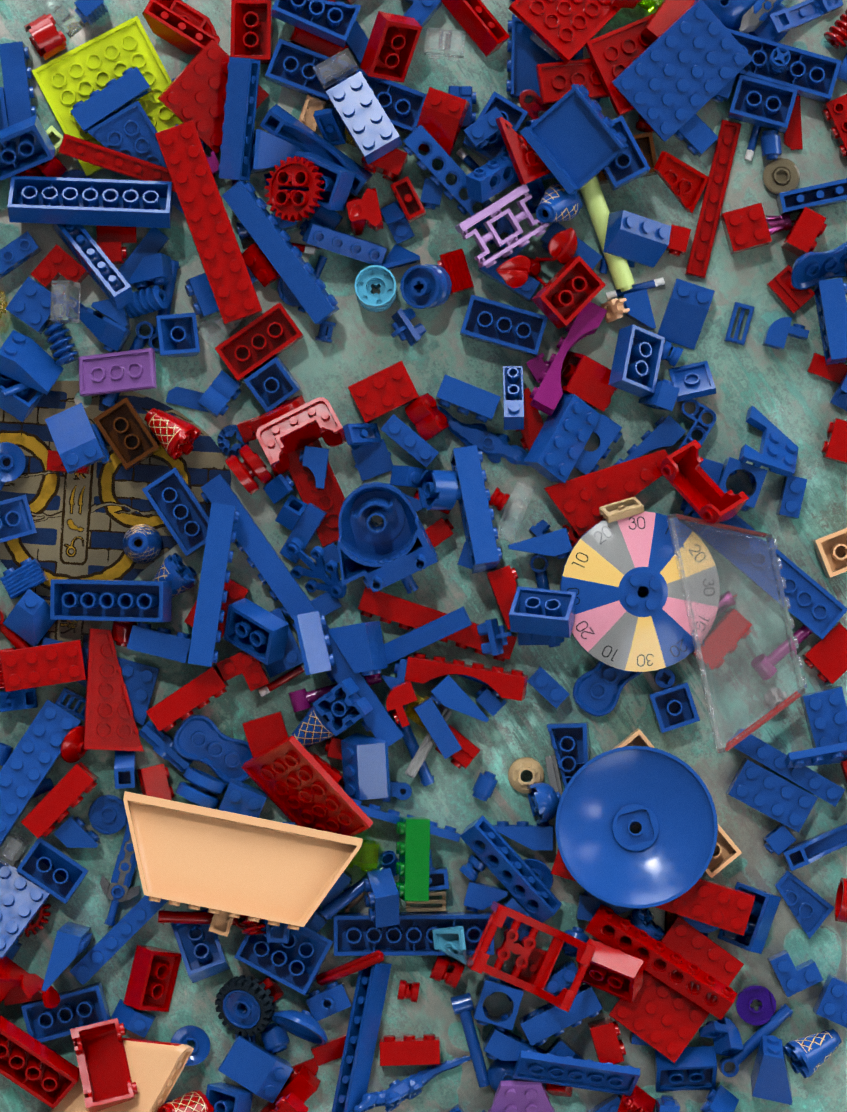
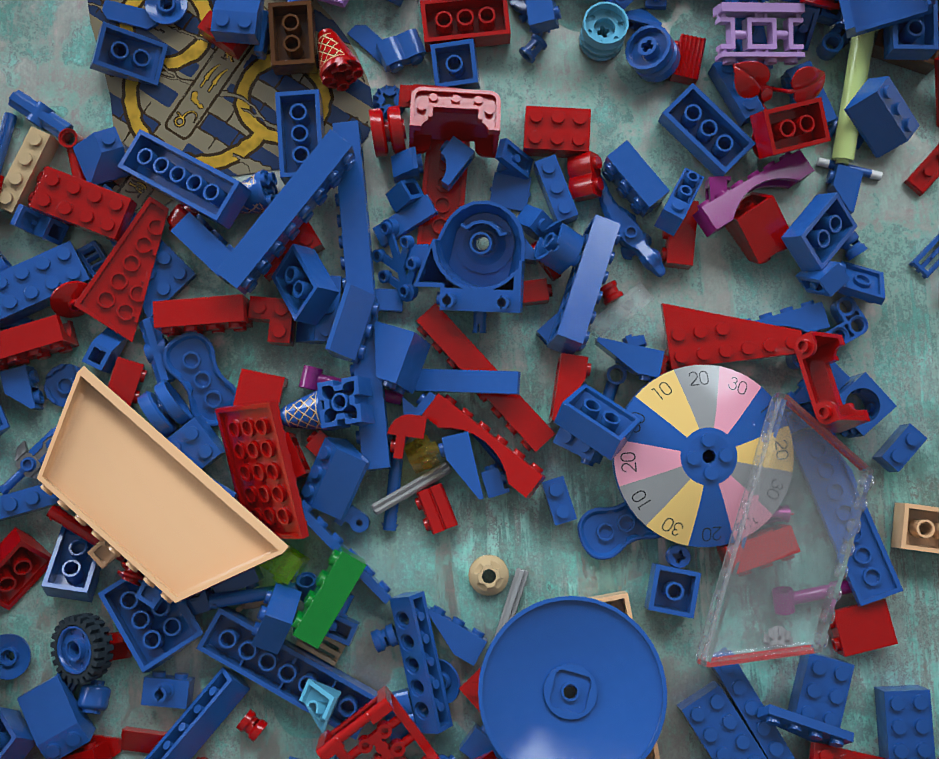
camera: 30 degrees right, 5 degrees down
blue brick [0,557,48,599] -> none
blue cone [123,524,162,563] -> none
red bar [258,663,305,697] -> none
blue dish [272,1010,328,1045] -> none
red axle [316,950,384,986] -> none
blue hips [391,307,426,346] -> none
blue tile [414,697,462,759] -> none
red wheel [429,955,465,988] -> none
blue slope [463,880,508,912] -> none
blue brick [472,770,498,802] -> none
blue hips [477,618,512,656] -> none
blue brick [524,393,602,483] -> none
blue cylinder [527,782,561,824] -> none
blue cone [536,182,583,223] -> none
blue wedge [547,722,590,787] -> none
blue arch [573,414,622,475] -> none
tan tile [599,496,644,523] -> none
light nougat plate [601,298,630,323] -> none
blue slope [657,279,715,350] -> none
red brick [666,224,691,257] -> none
blue wing [739,406,799,478] -> none

